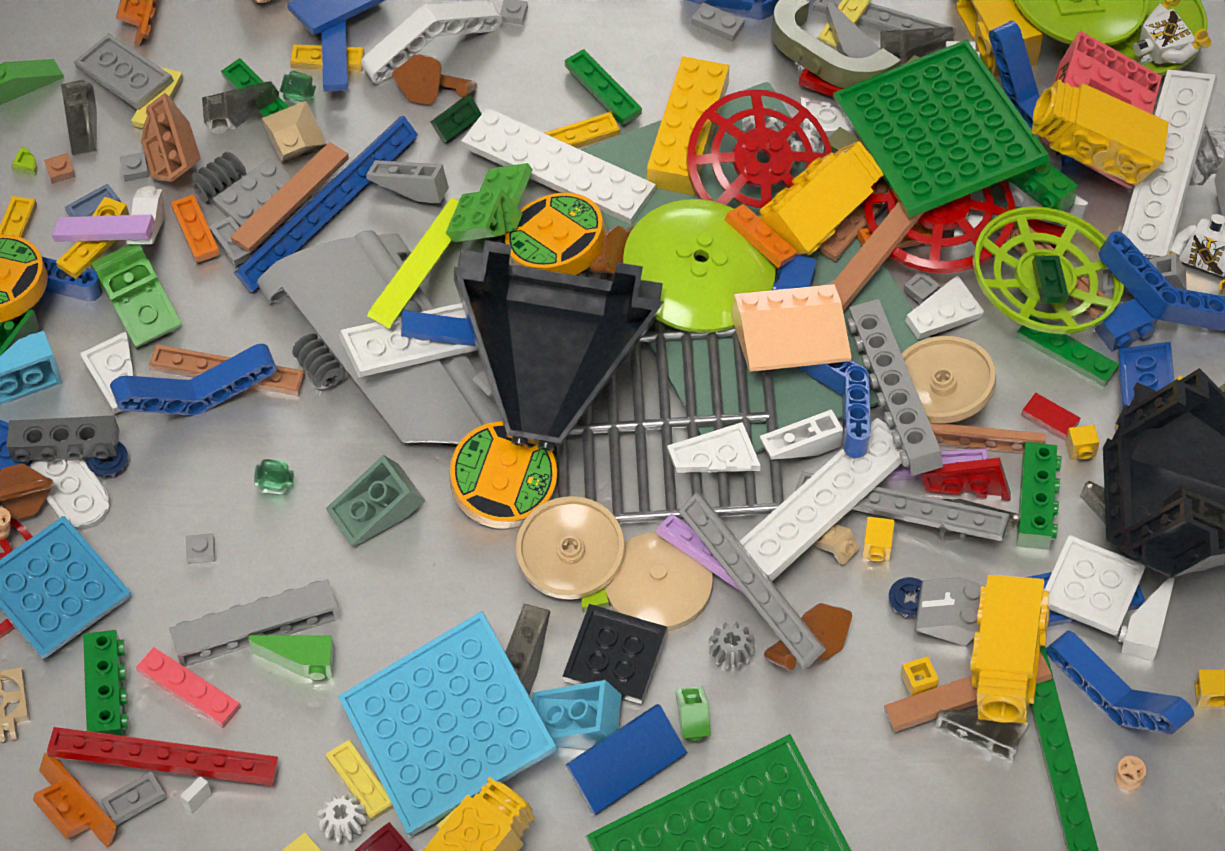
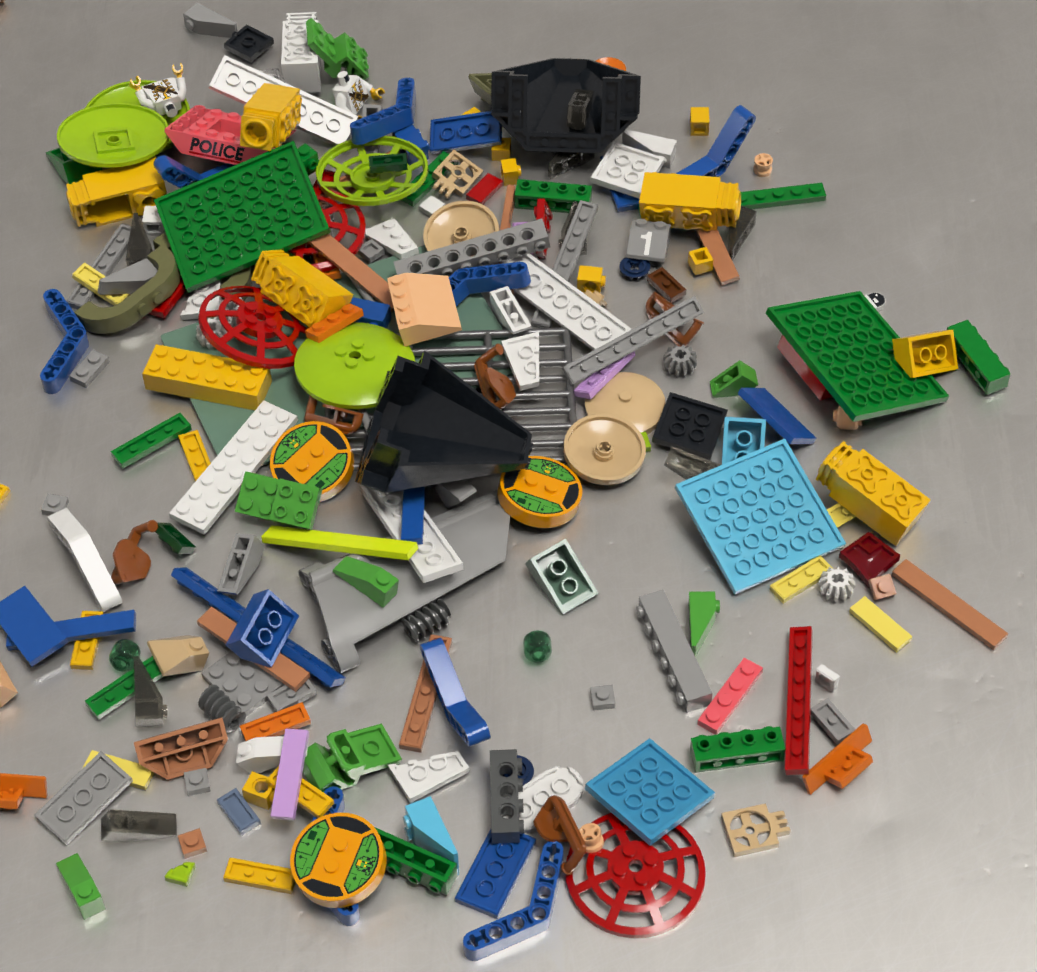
camera: 90 degrees left, 5 degrees down
none -> blue slope [226,589,299,668]
none -> bright green slope [333,556,399,608]
none -> white tile [419,196,445,217]
none -> tan piece [432,150,484,199]
none -> dark orange piece [474,344,516,410]
none -> reddish brown plate [647,267,686,303]

